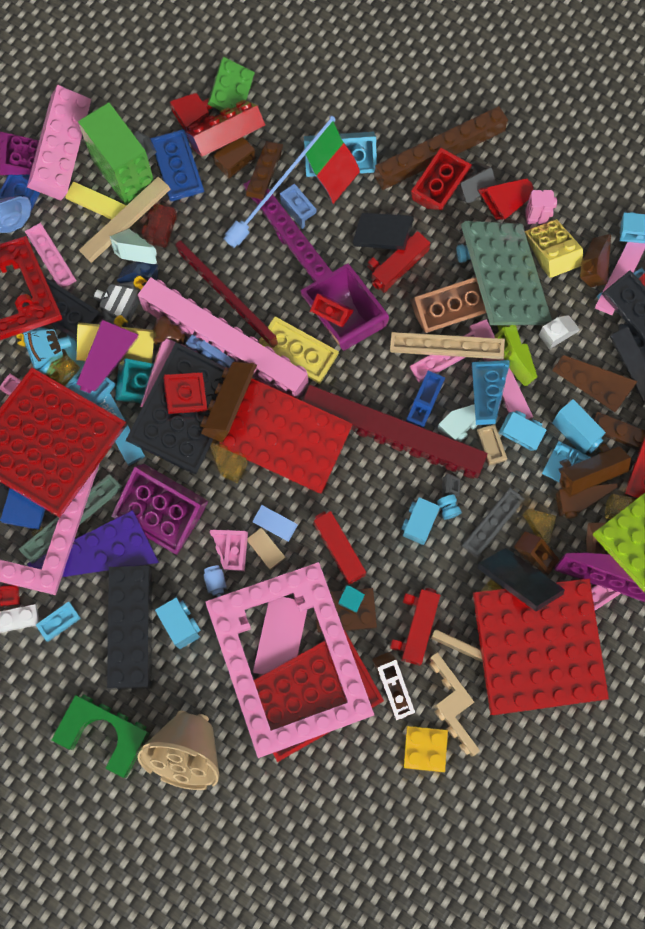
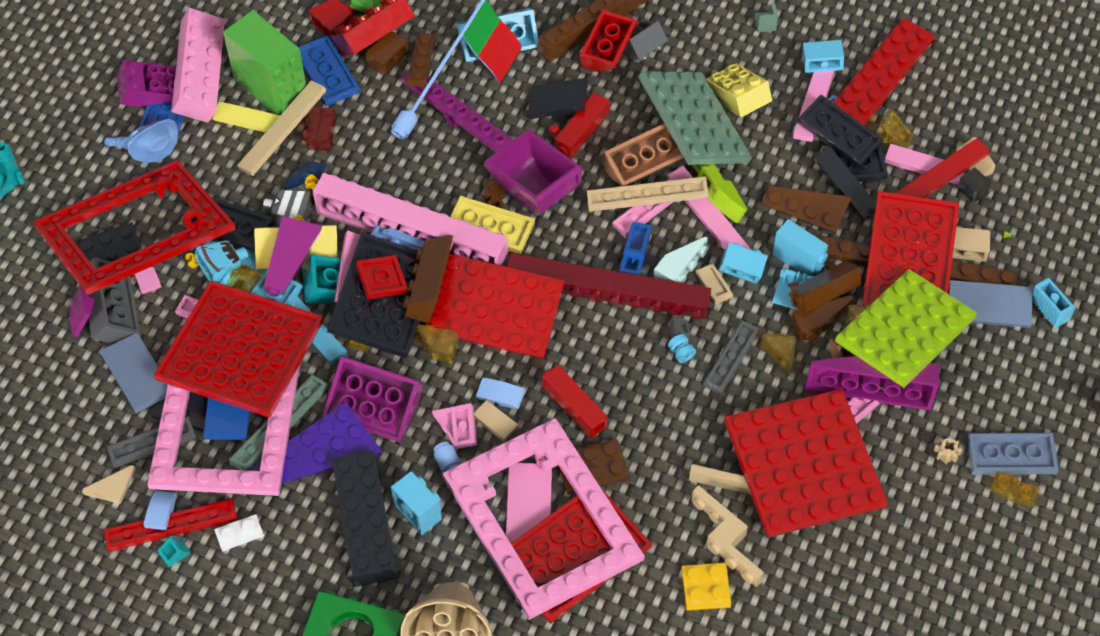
camera: 10 degrees left, 15 degrees down
bright pink tile [25,223,76,289] -> none
medium azure plate [36,602,81,642] -> none
light aqua slope [110,229,157,264] -> none
reddish brown hair [153,315,185,345] -> none
dark red tile [175,240,278,348] -> none
medium blue panel [280,183,316,229] -> none
red slope [310,294,354,327] -> none
teal slope [338,585,365,613] -> none
slope [372,651,415,720] -> none
red brick [390,588,440,666] -> none
medium azure brick [401,497,440,545] -> none
medium azure wheel [456,244,471,263] -> none
dark azure wing [472,360,510,425] -> none
red slope [478,178,534,220] -> none
black tile [478,548,565,611] -> none
reddish brown slope [514,532,559,575] -> none
bright pink brick [525,190,557,224] -> none
white slope [539,315,580,350] -> none
reddish brown slope [580,234,611,287] -> none
none -> reddish brown plate [483,179,505,209]
none -> sand green panel [754,3,778,33]

